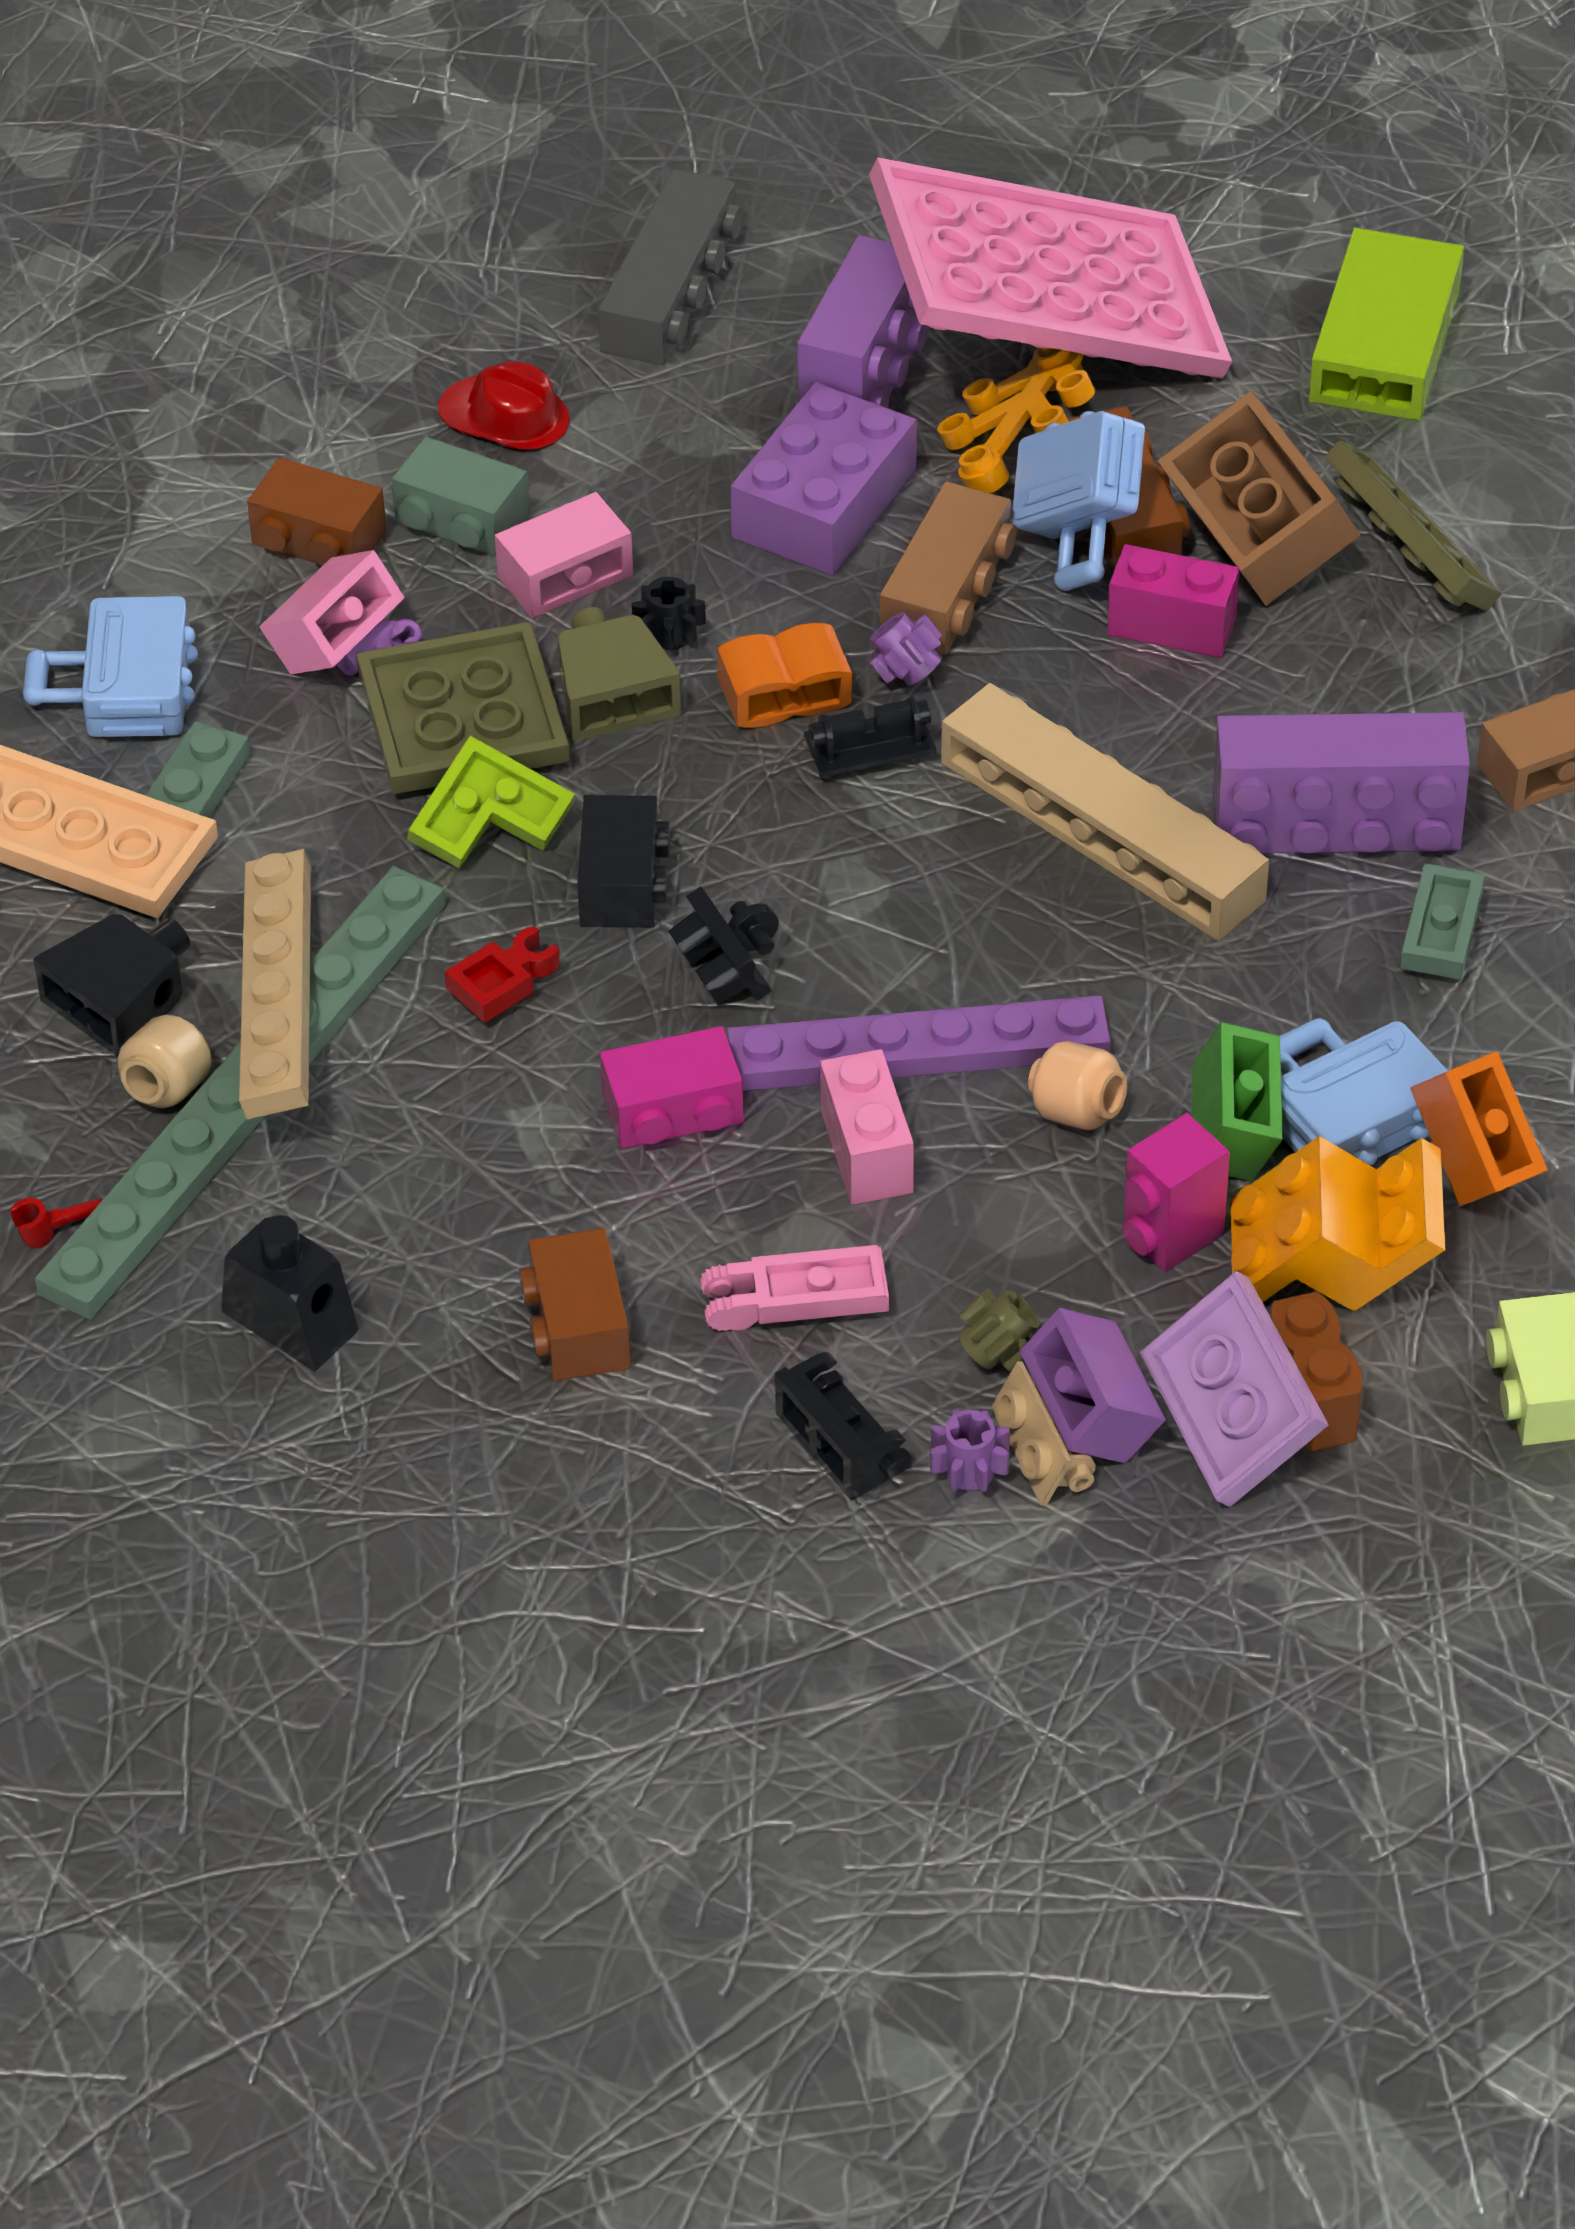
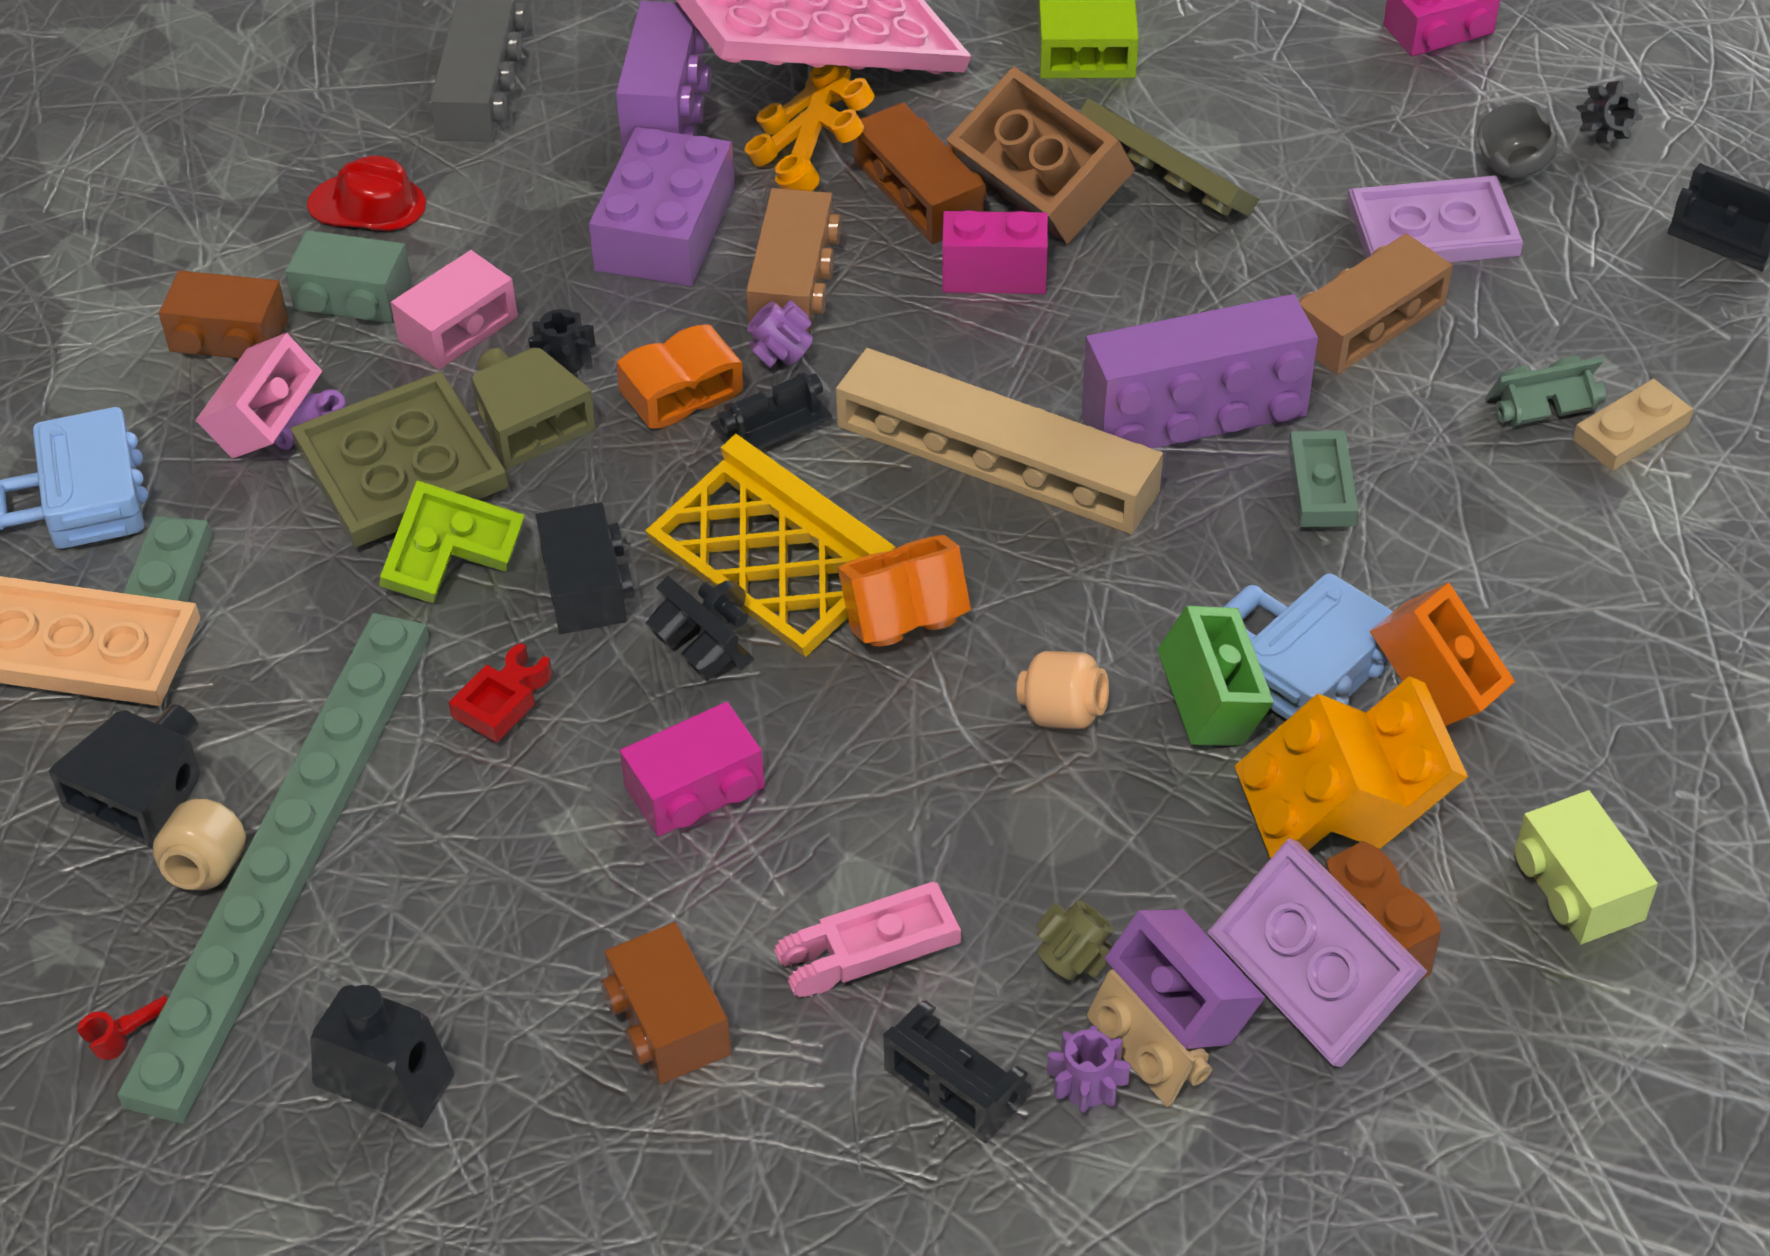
camera: 15 degrees left, 0 degrees up
tan plate [239,849,311,1120] -> none
medium lavender plate [727,995,1111,1091] -> none
bright pink brick [820,1049,914,1205] -> none
light blue piece [1012,411,1145,591] -> none
dark pink brick [1123,1113,1230,1272] -> none
none -> yellow fence [645,434,896,658]
none -> orange brick [838,535,971,647]

